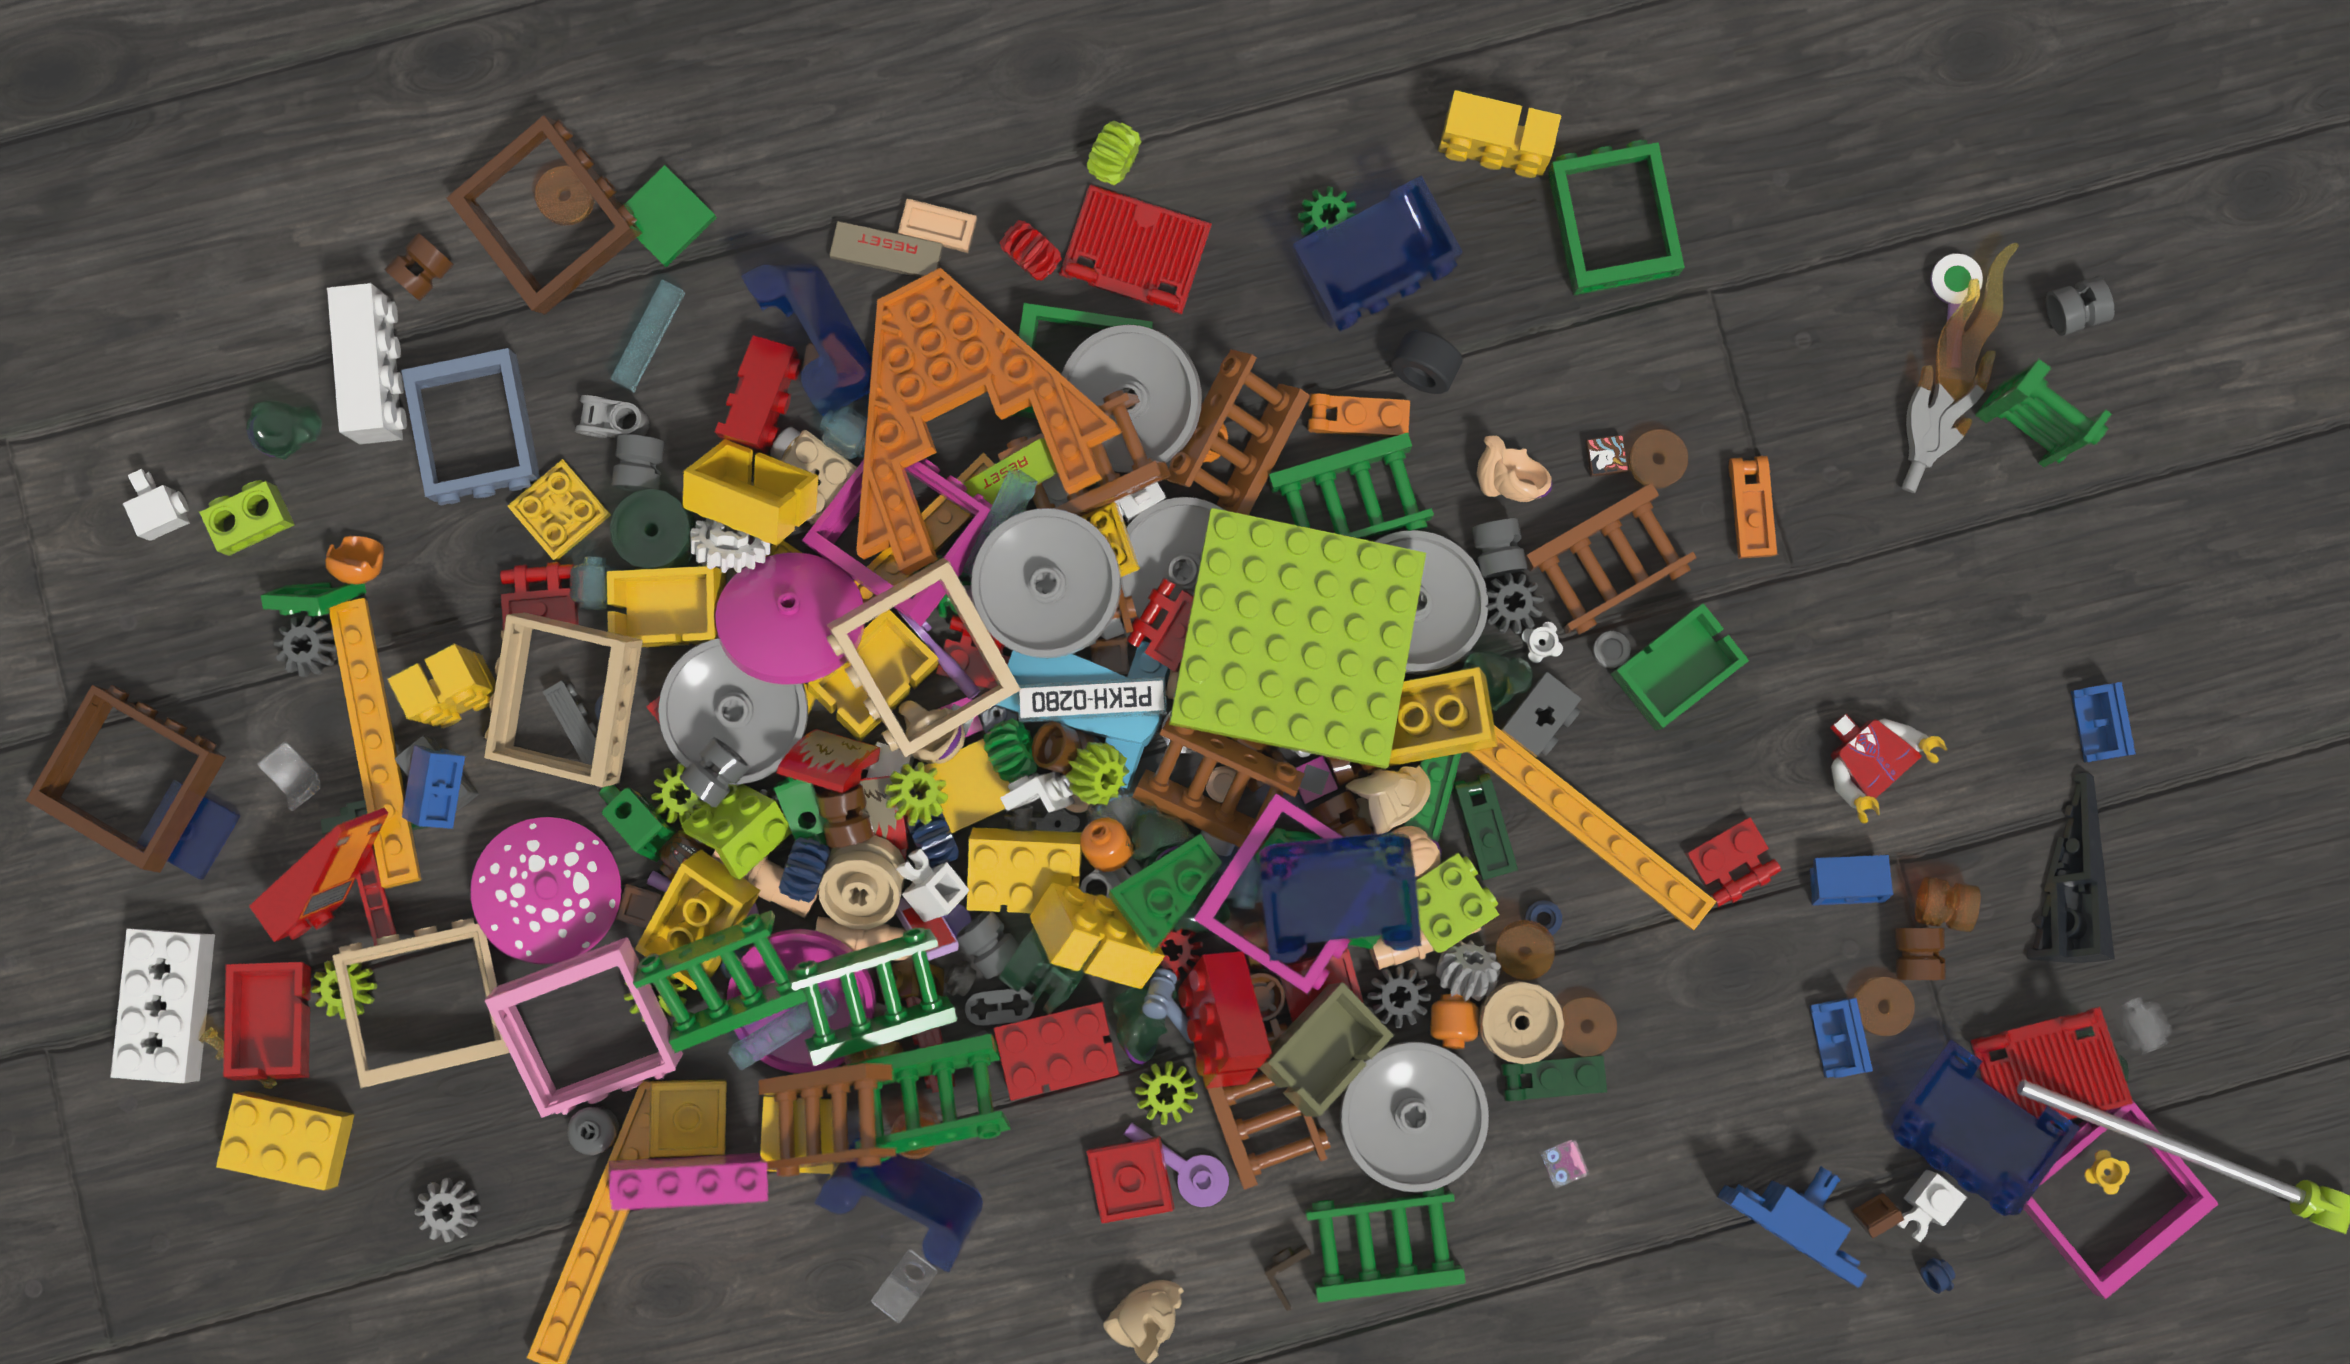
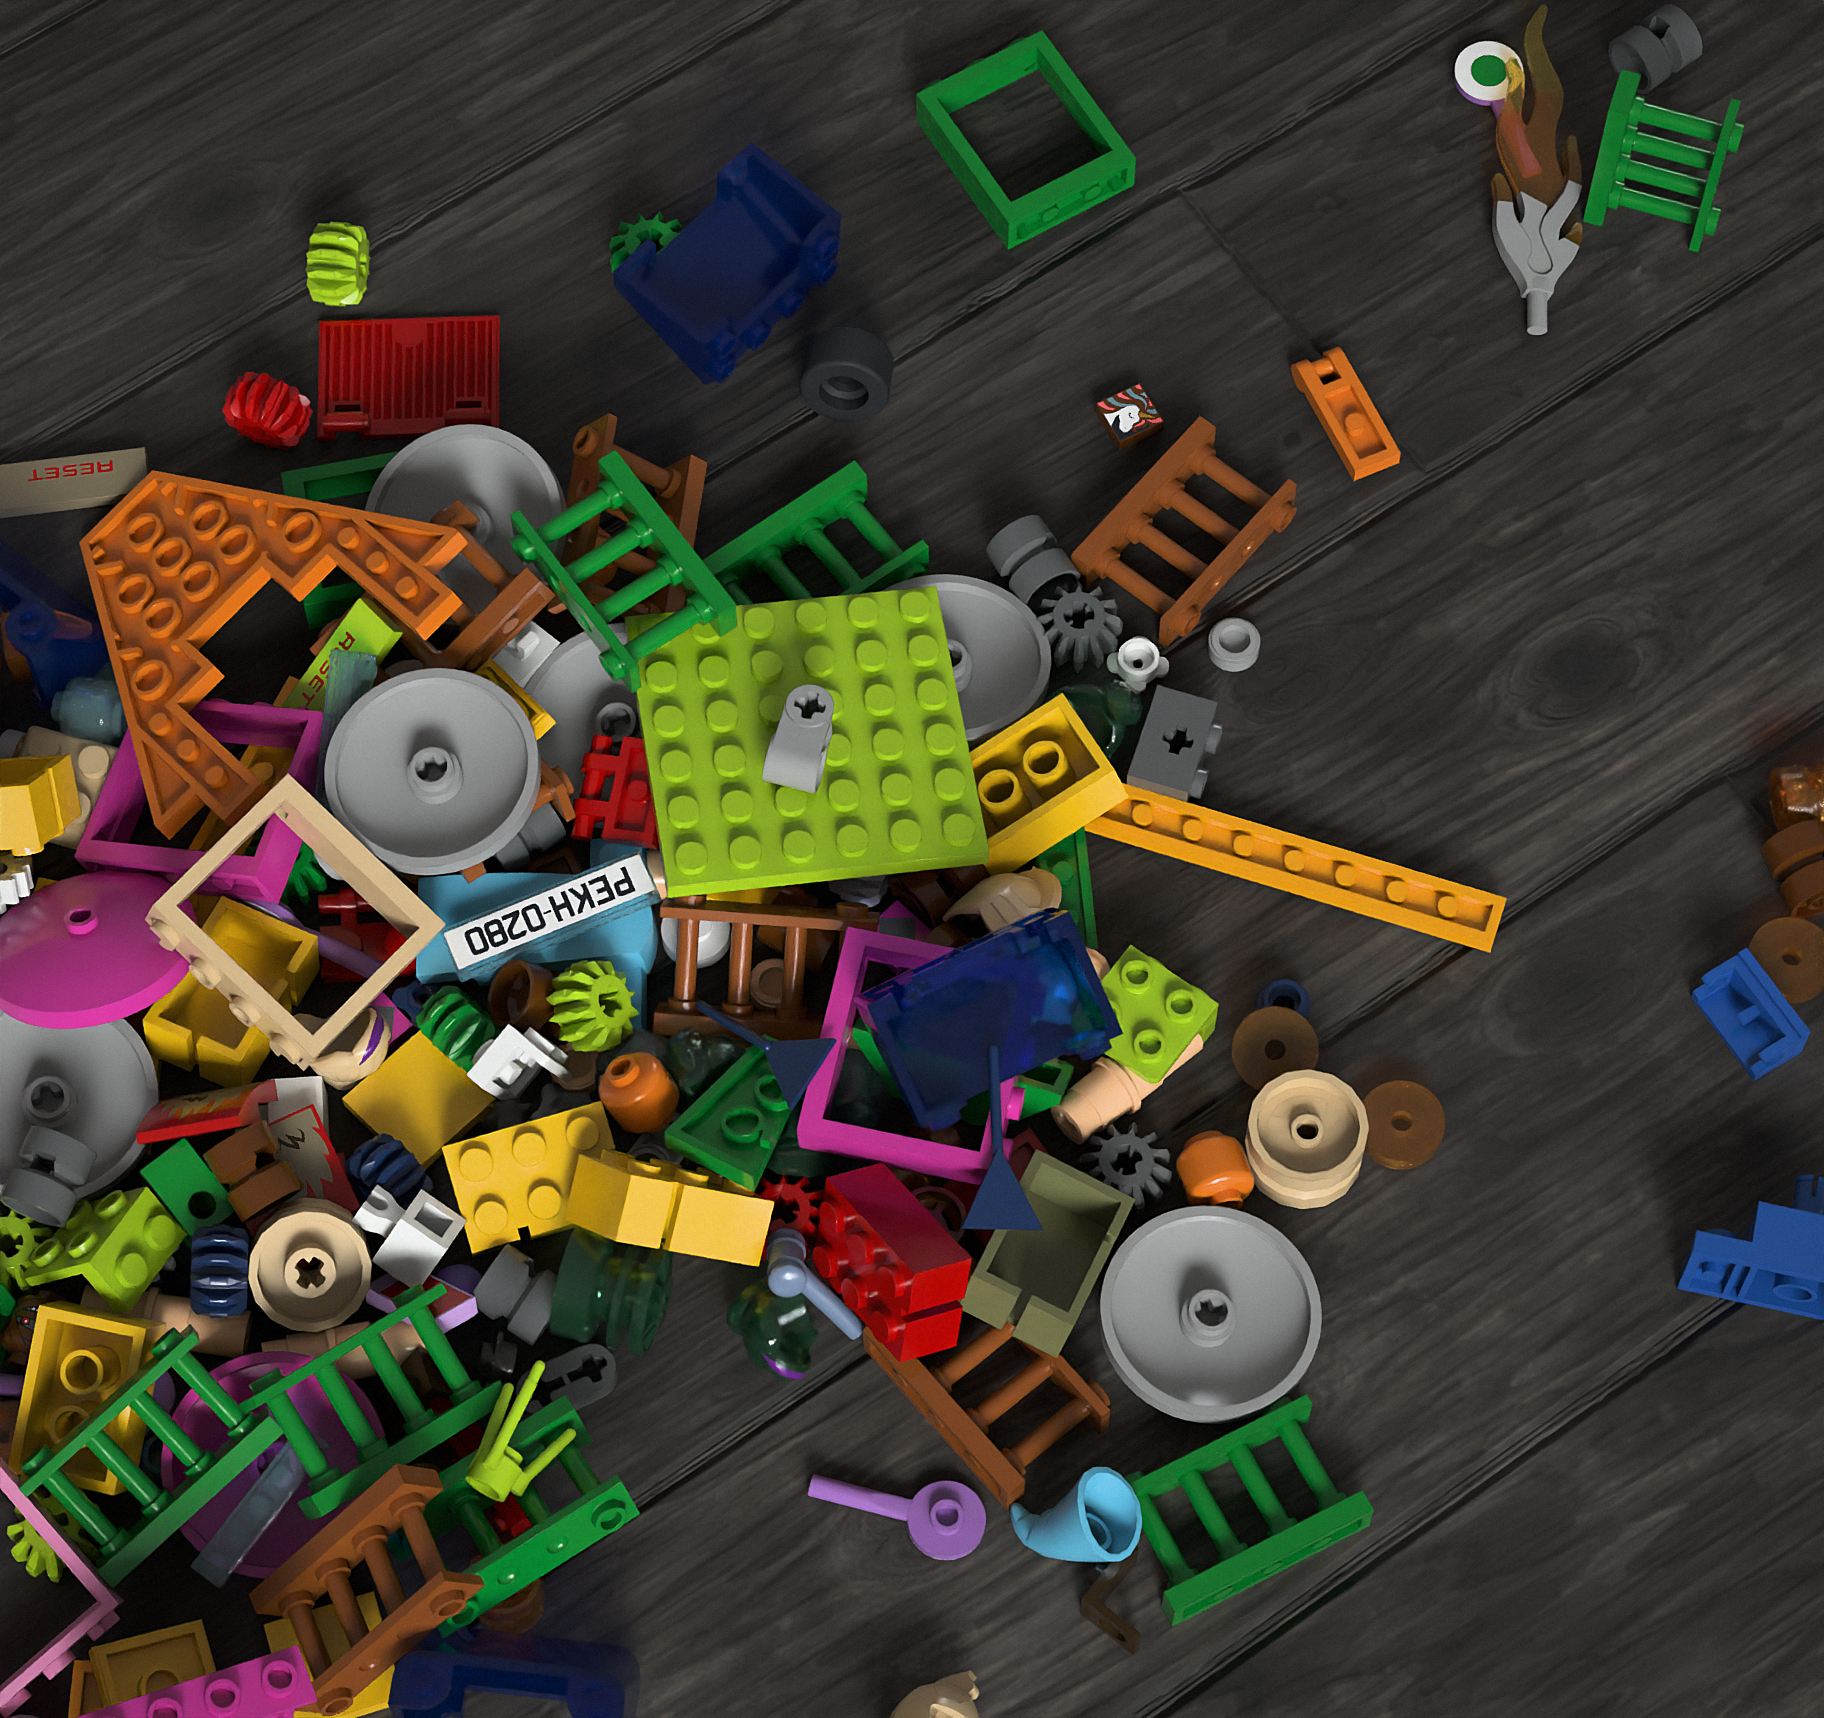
camera: 20 degrees left, 20 degrees down
lime gear [884,762,948,826] -> none
light nougat tile [898,199,977,253] -> none
red piece [994,1001,1120,1101] -> none
red plate [1087,1136,1175,1224] -> none
lime gear [1135,1061,1198,1125] -> none
orange plate [1307,394,1410,437] -> none
light grey gear [1436,940,1501,1001] -> none
yellow piece [1438,91,1561,178] -> none
dark green plate [1453,773,1518,881] -> none
light nougat hair [1476,436,1553,502] -> none
dark green plate [1501,1055,1607,1101] -> none
clear tile [1540,1139,1590,1188] -> none
green piece [1611,603,1749,731] -> none
clear orange piece [1628,429,1688,489] -> none
red plate [1685,817,1782,907] -> none
blue hinge [1810,855,1893,905] -> none
torso [1830,713,1947,823] -> none
none -> lime plant [465,1360,576,1502]
none -> green fence [509,450,737,694]
none -> dark blue piece [695,1000,837,1110]
none -> light grey piece [762,684,834,794]
none -> dark blue piece [961,1044,1043,1230]
none -> medium azure hat [1010,1467,1142,1562]

